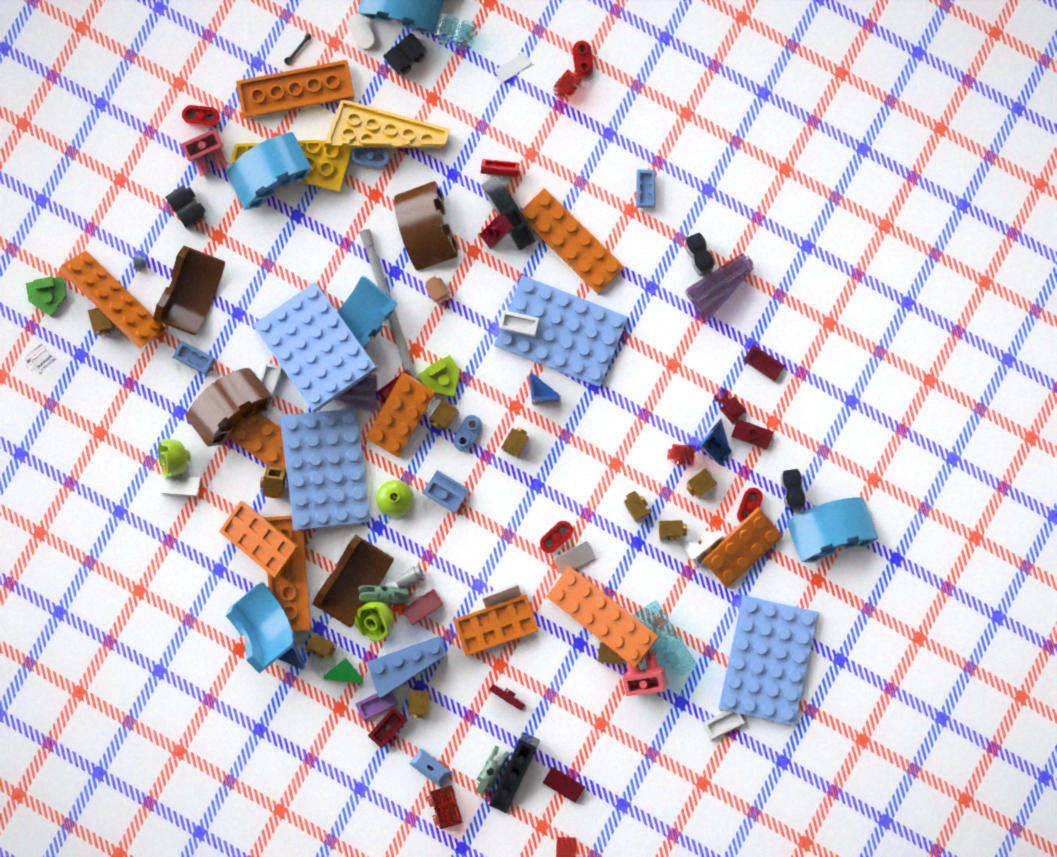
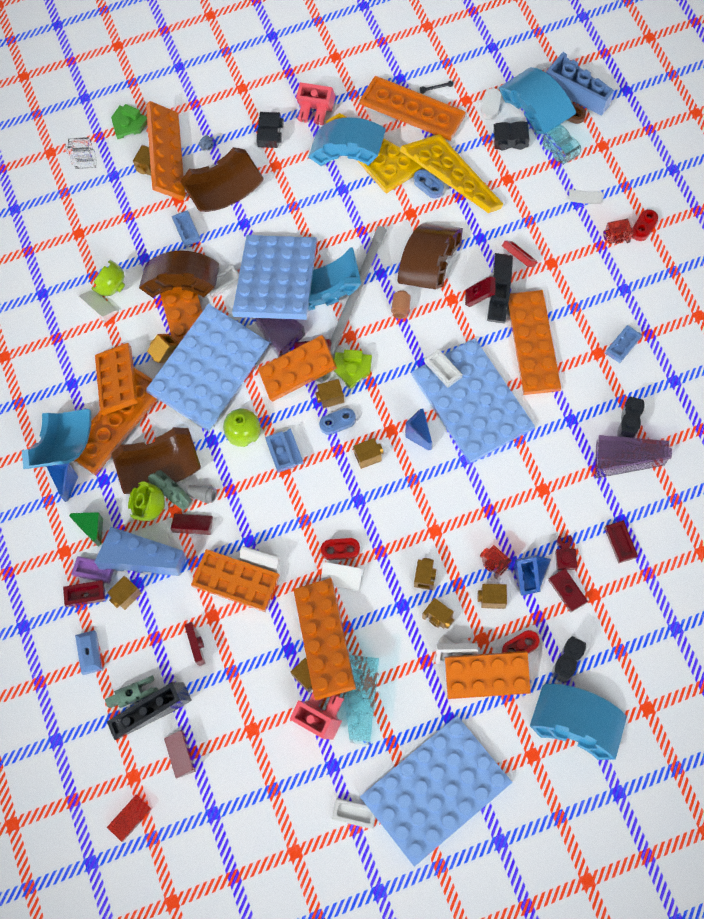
camera: 45 degrees right, 15 degrees down
red plate [182,105,220,127] -> none
pearl gold brick [304,633,336,659] -> none
clear red brick [427,785,463,830] -> none

